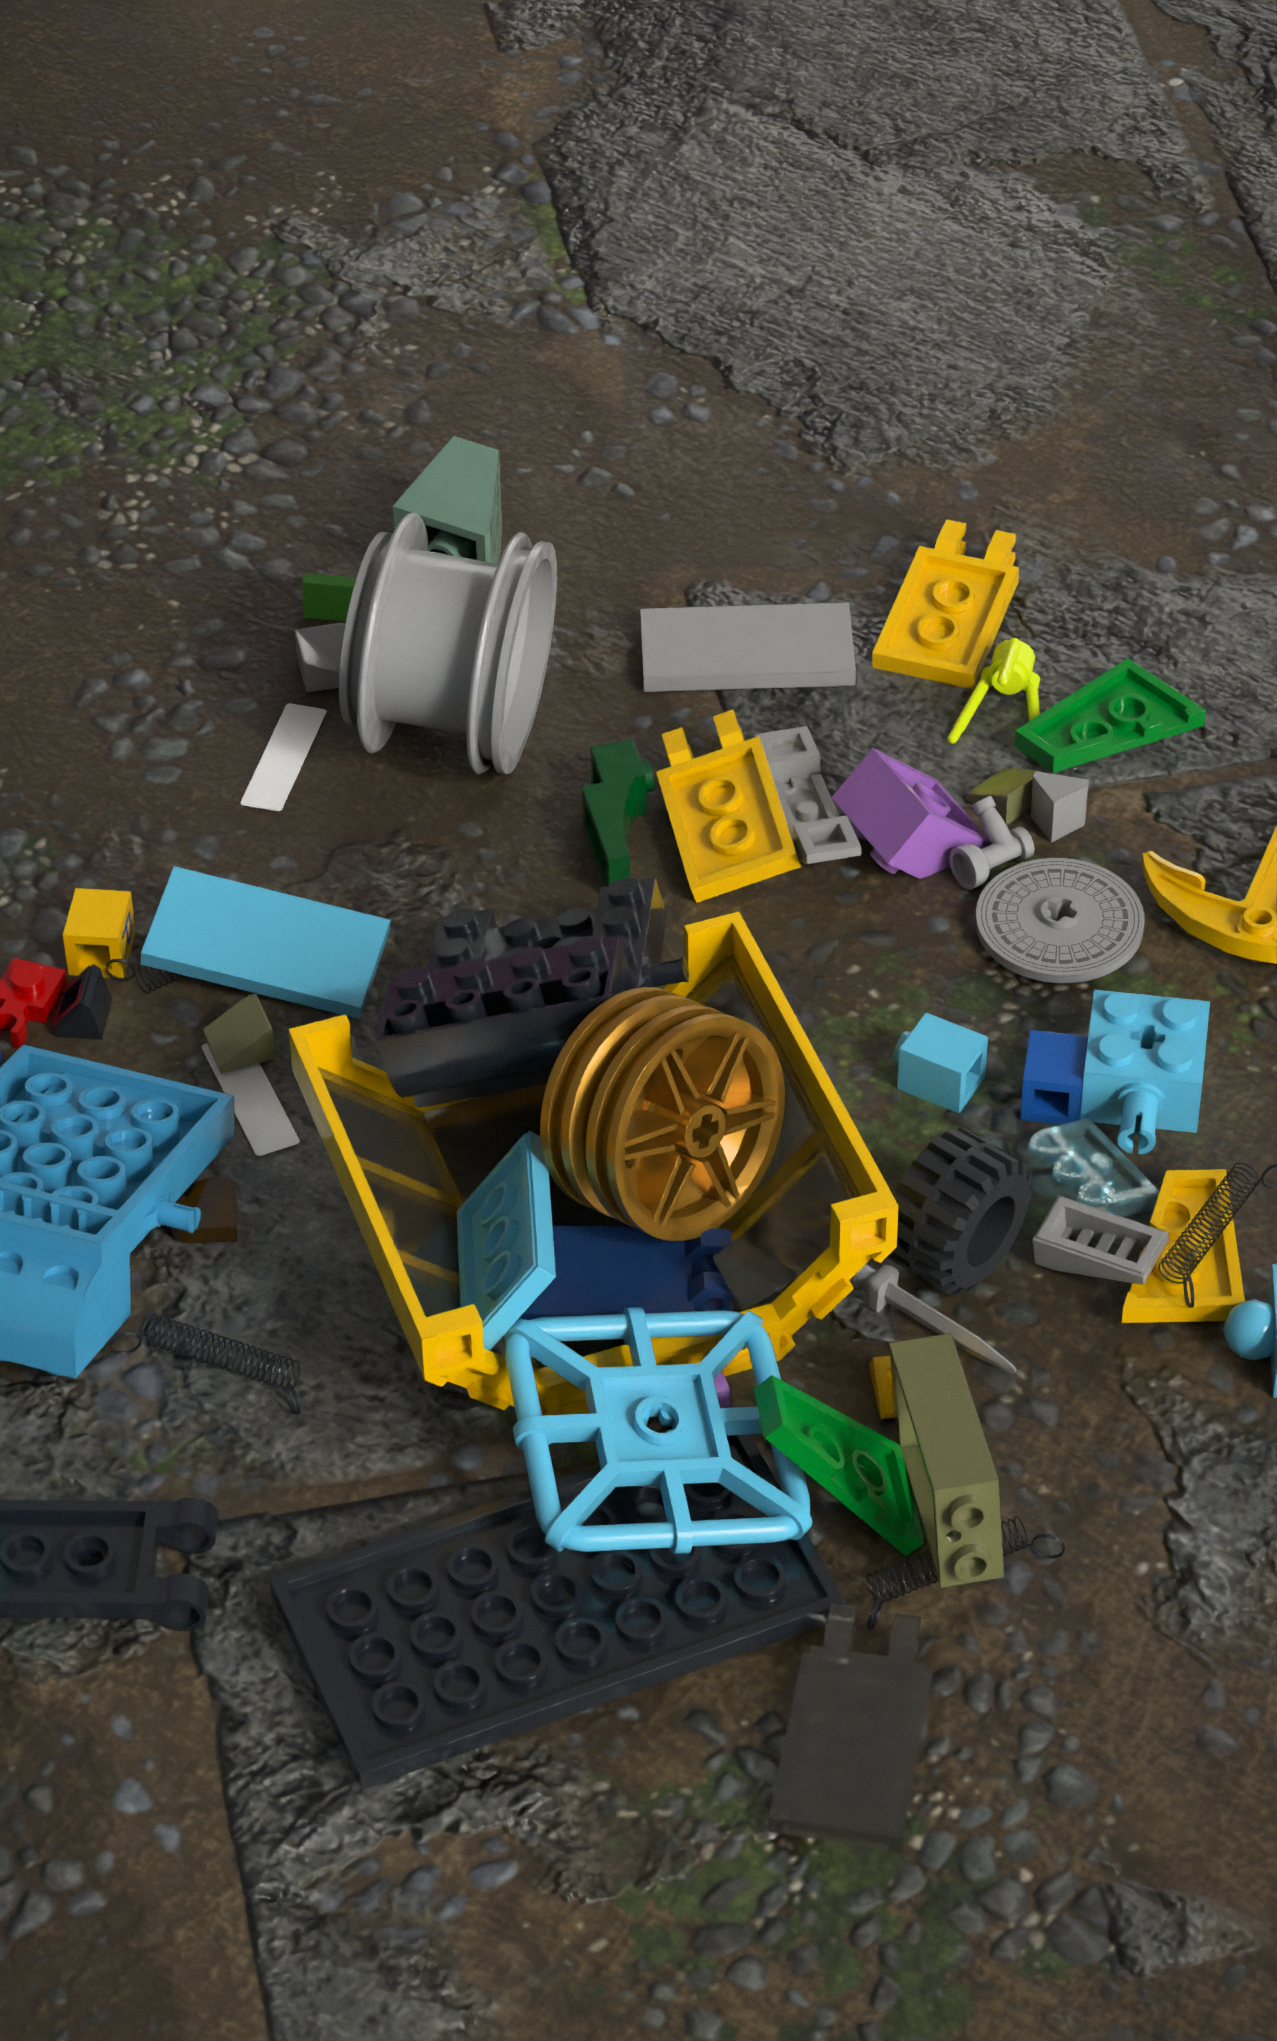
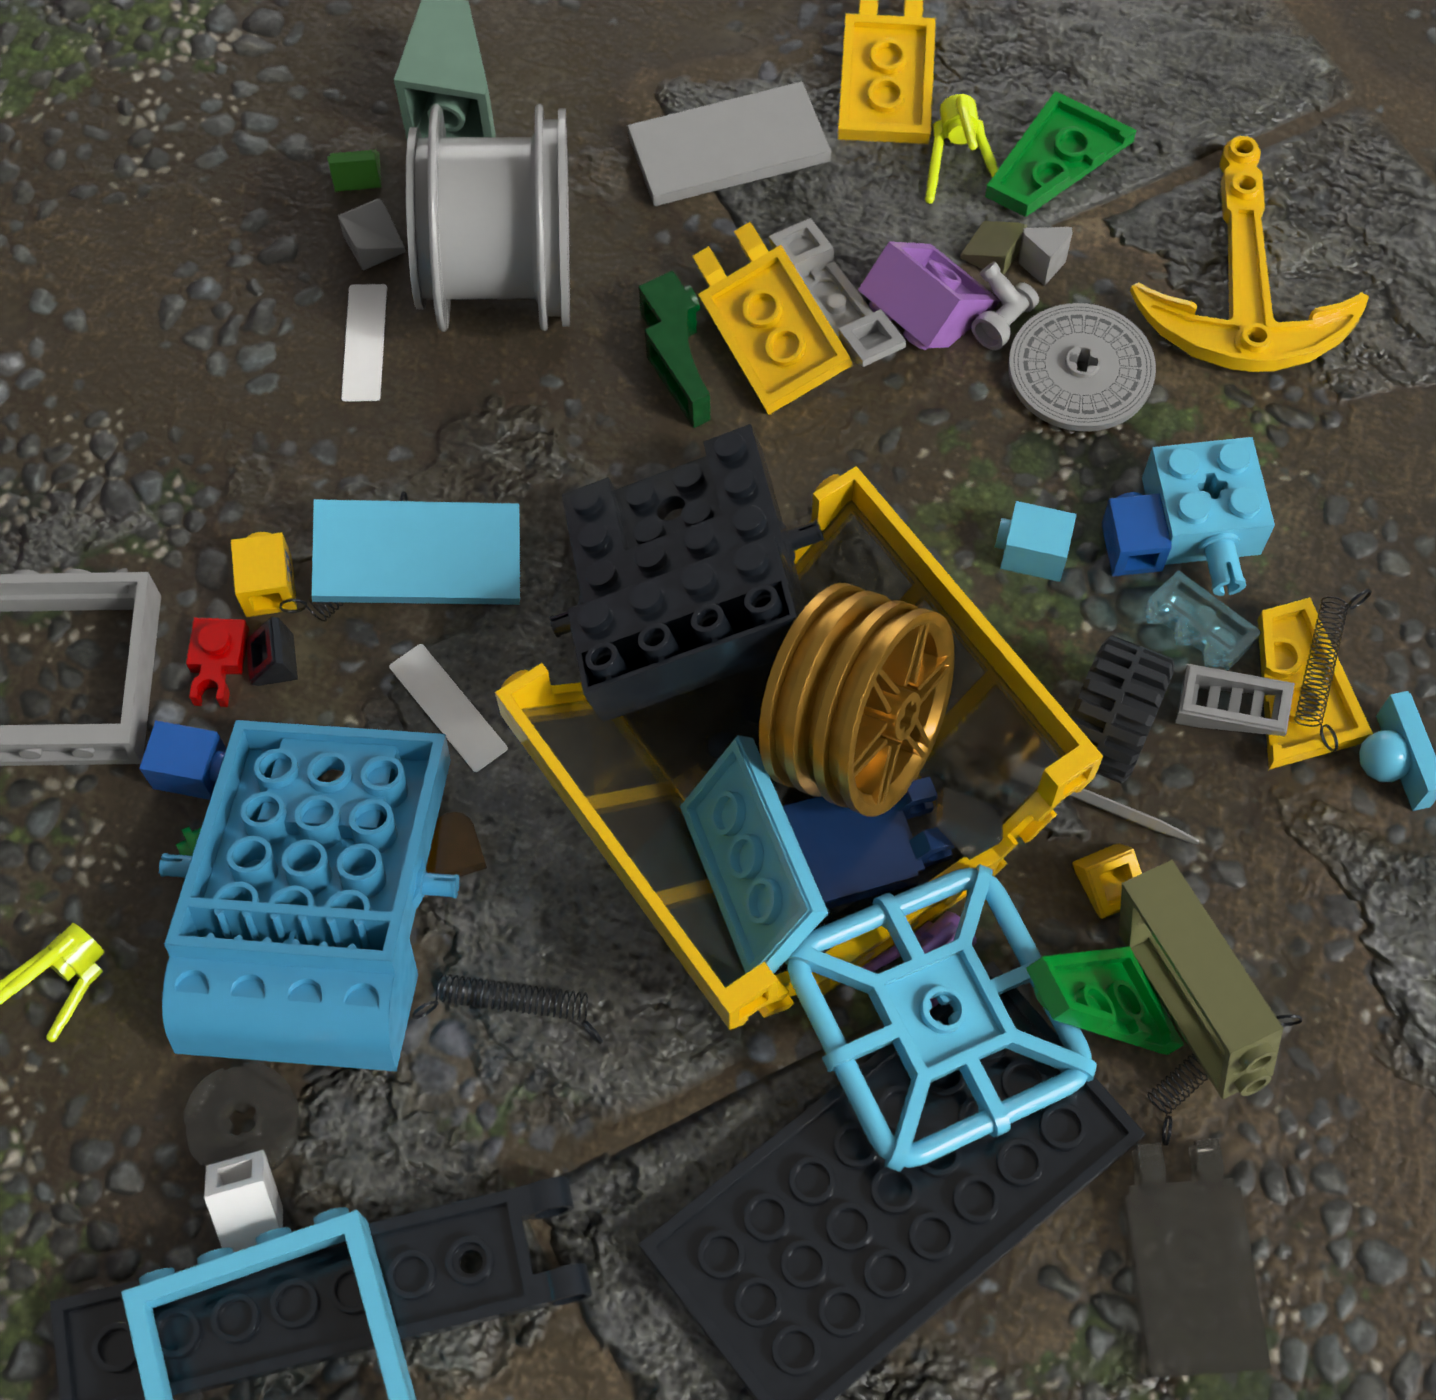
camera: 15 degrees left, 20 degrees up
olive slope [203,993,275,1074] -> none

